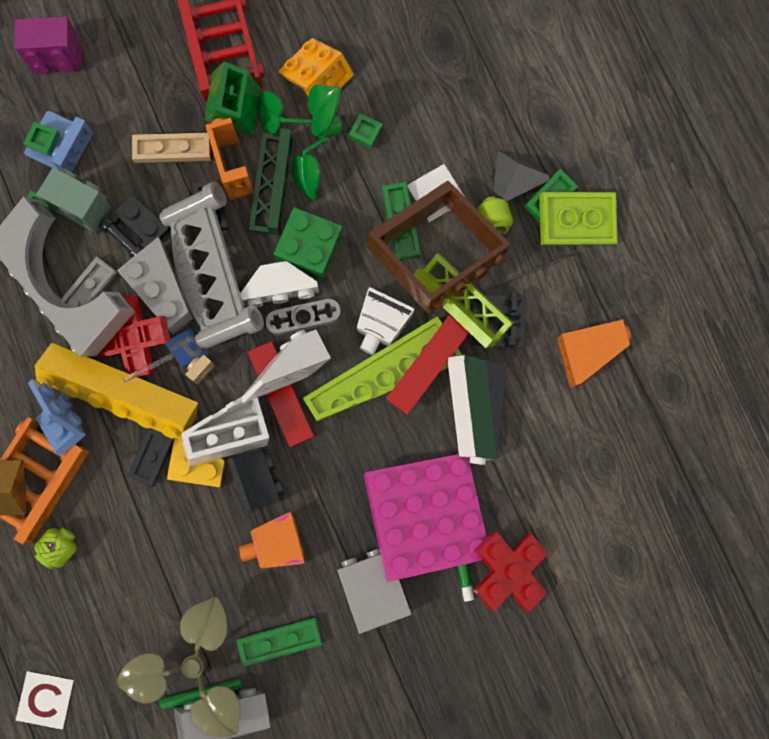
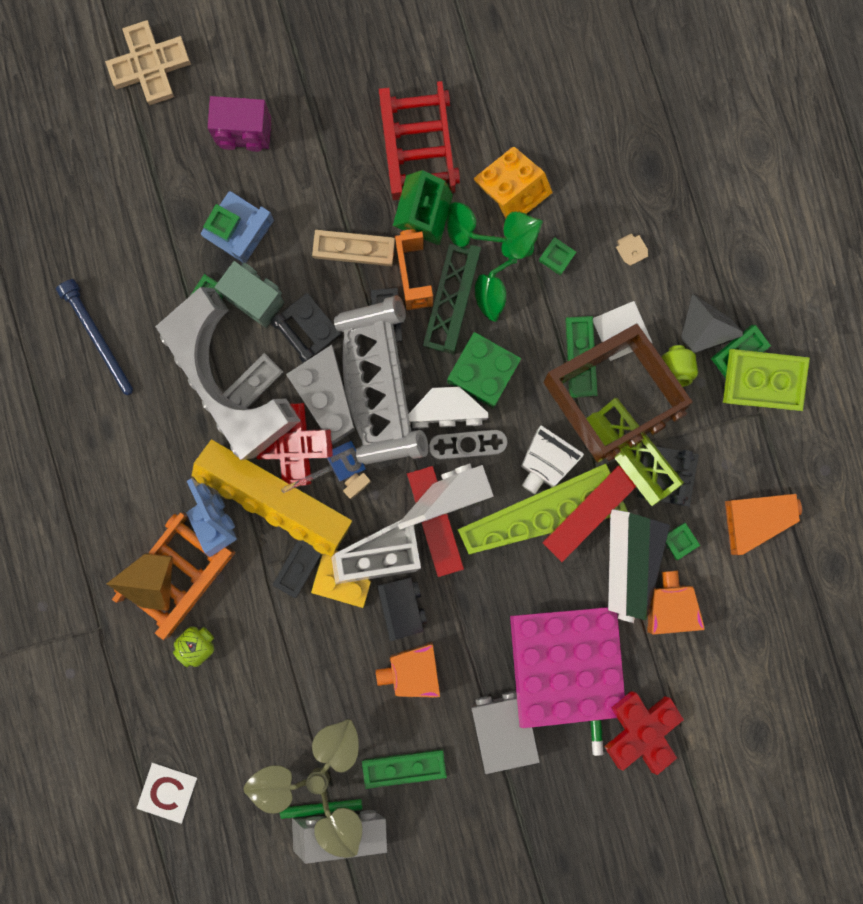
camera: 10 degrees right, 5 degrees up
none -> tan piece [616,234,648,266]
none -> orange torso [647,571,704,635]
none -> green plate [666,523,700,560]

